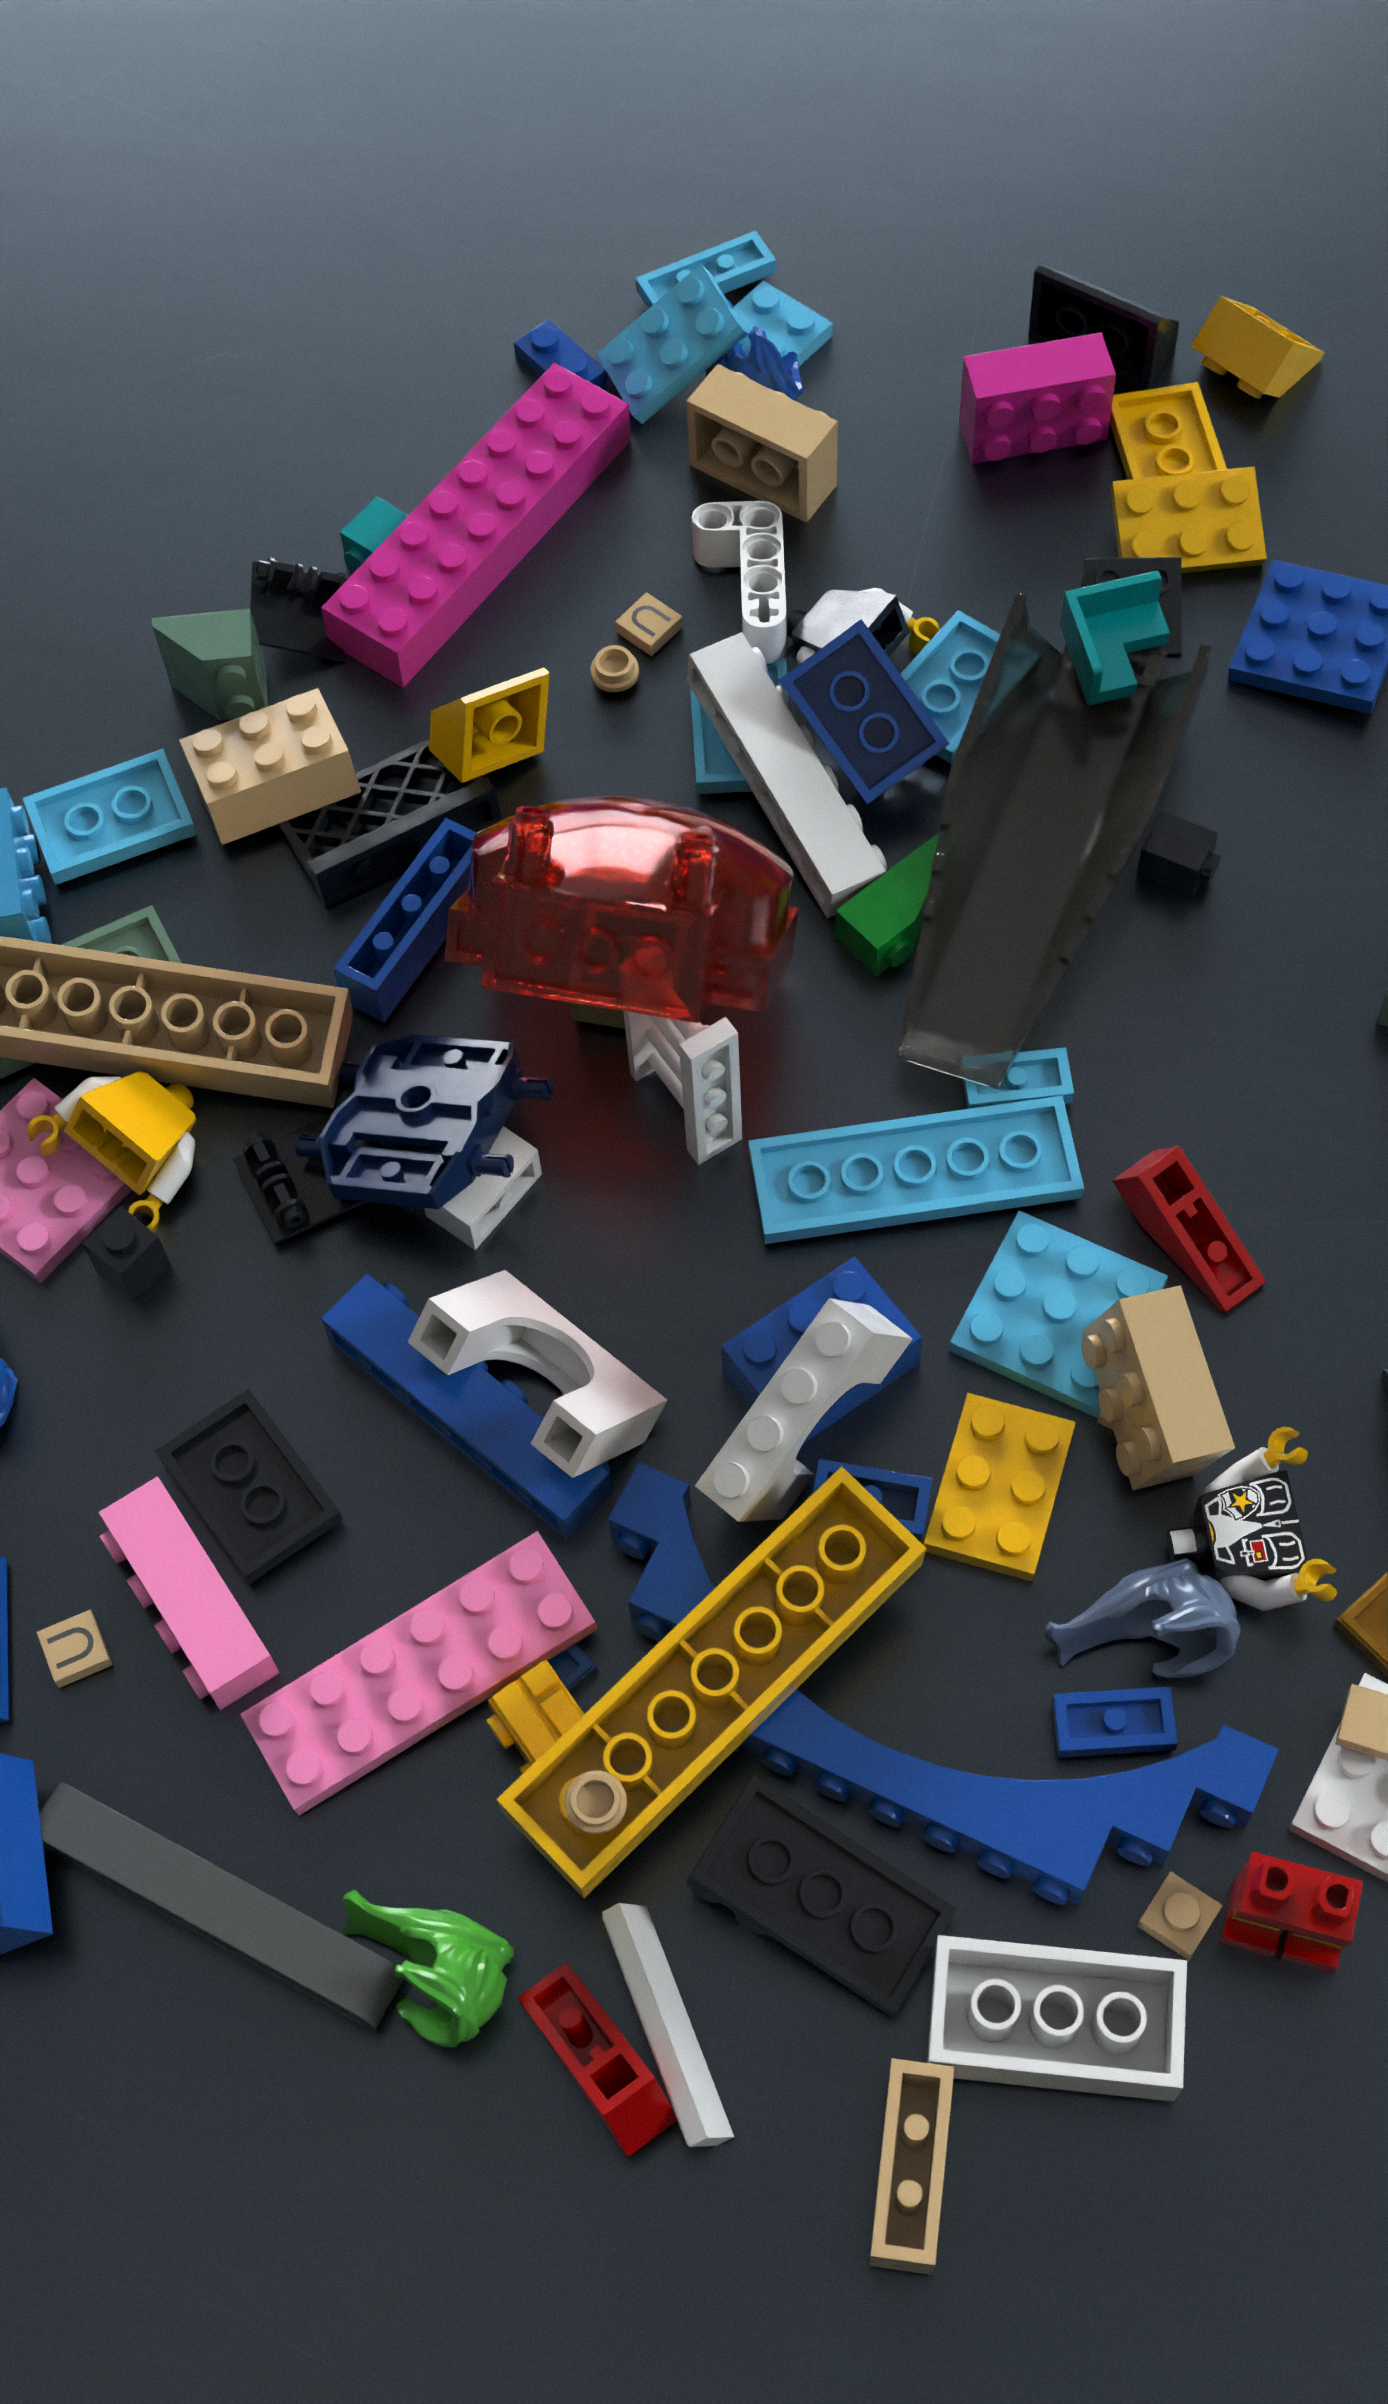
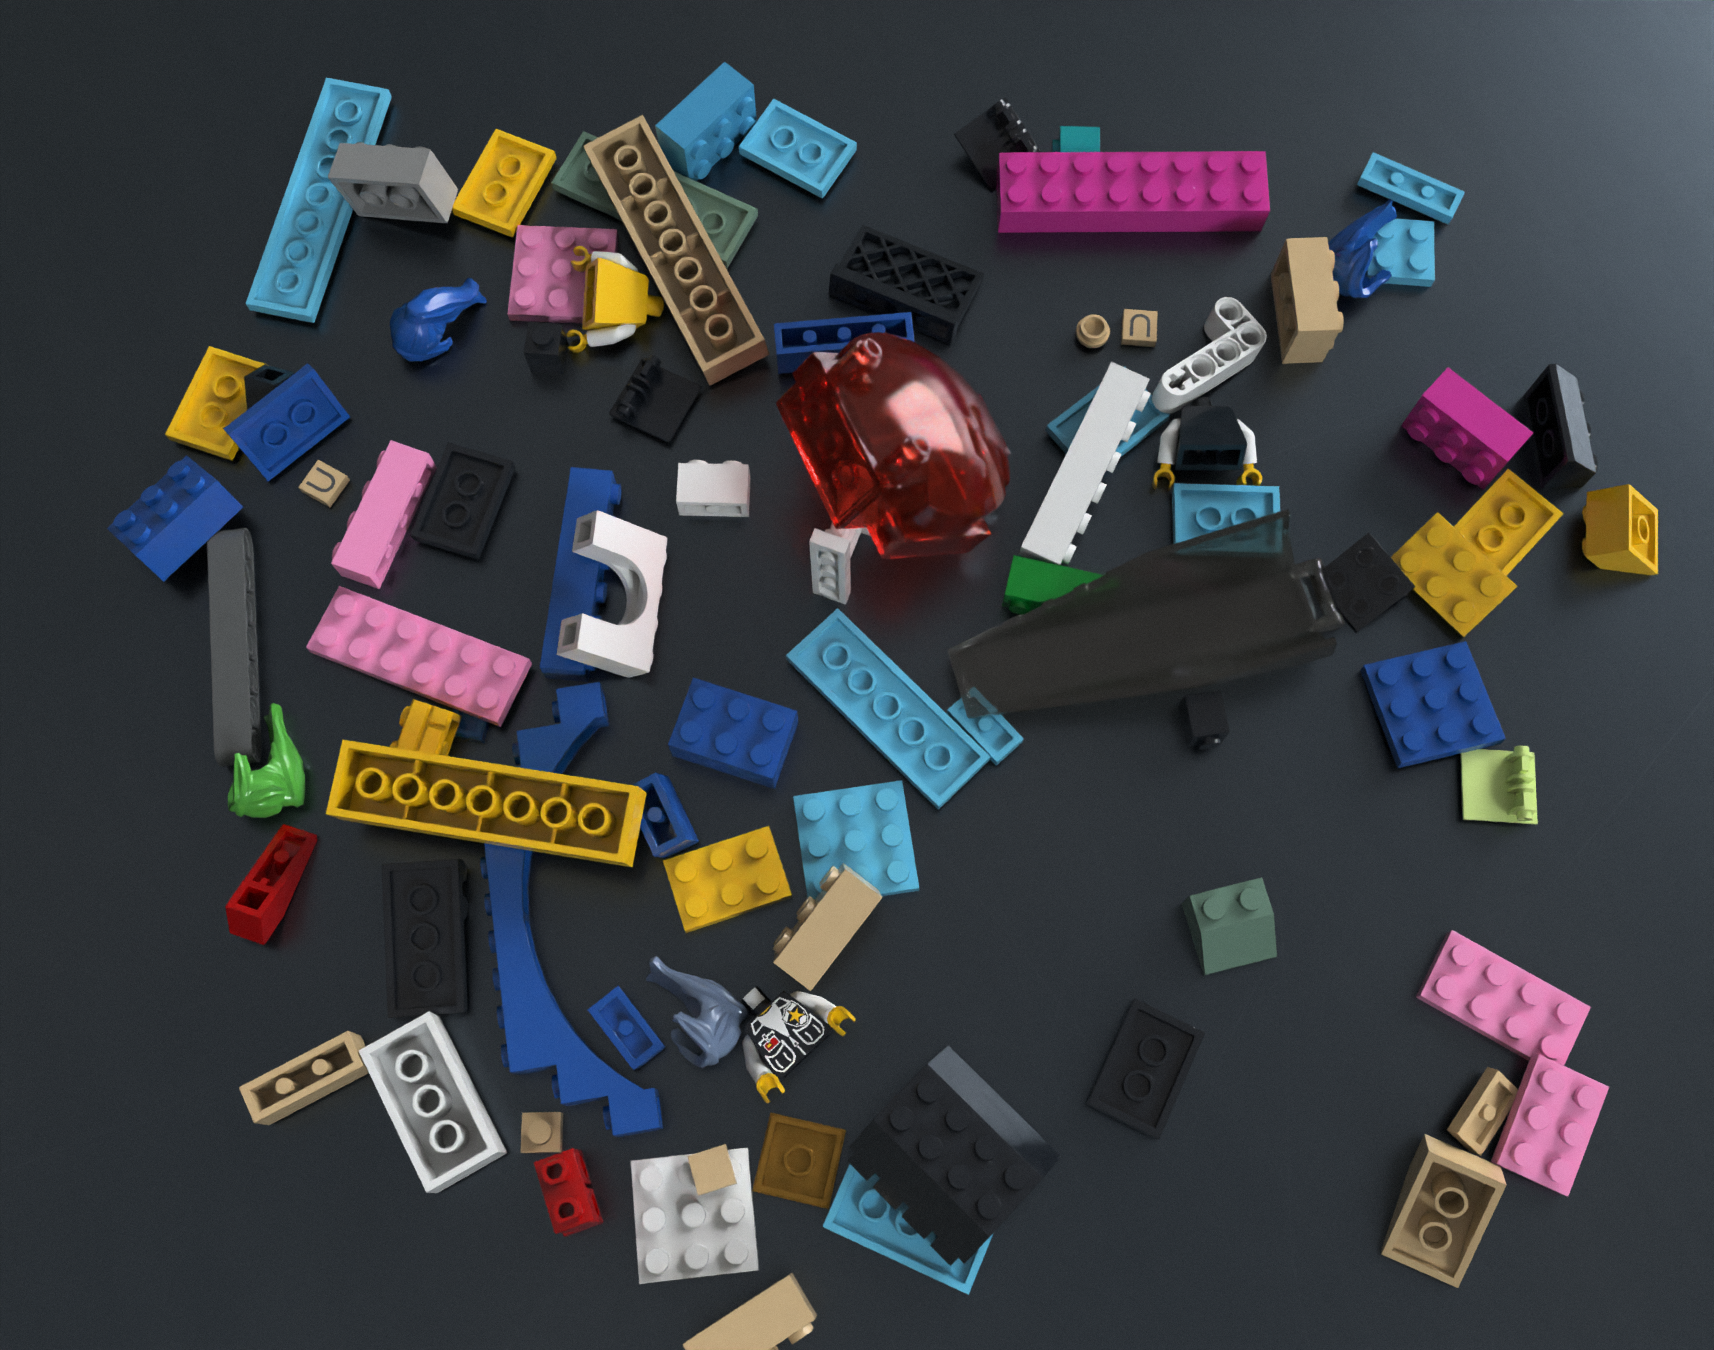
camera: 50 degrees right, 10 degrees up
sand green slope [152,609,268,721] -> none
tan brick [179,688,361,845] -> none
dark blue piece [295,1034,554,1209] -> none
yellow slope [429,668,550,783] -> none
blue plate [514,319,607,388] -> none
tan plate [565,1770,627,1834] -> none
medium azure plate [597,264,748,424] -> none
white tile [602,1903,734,2147] -> none
white arch [695,1298,913,1522] -> none
blue brick [779,619,950,804] -> none
teal panel [1060,571,1170,706] -> none
red slope [1112,1146,1267,1312] -> none

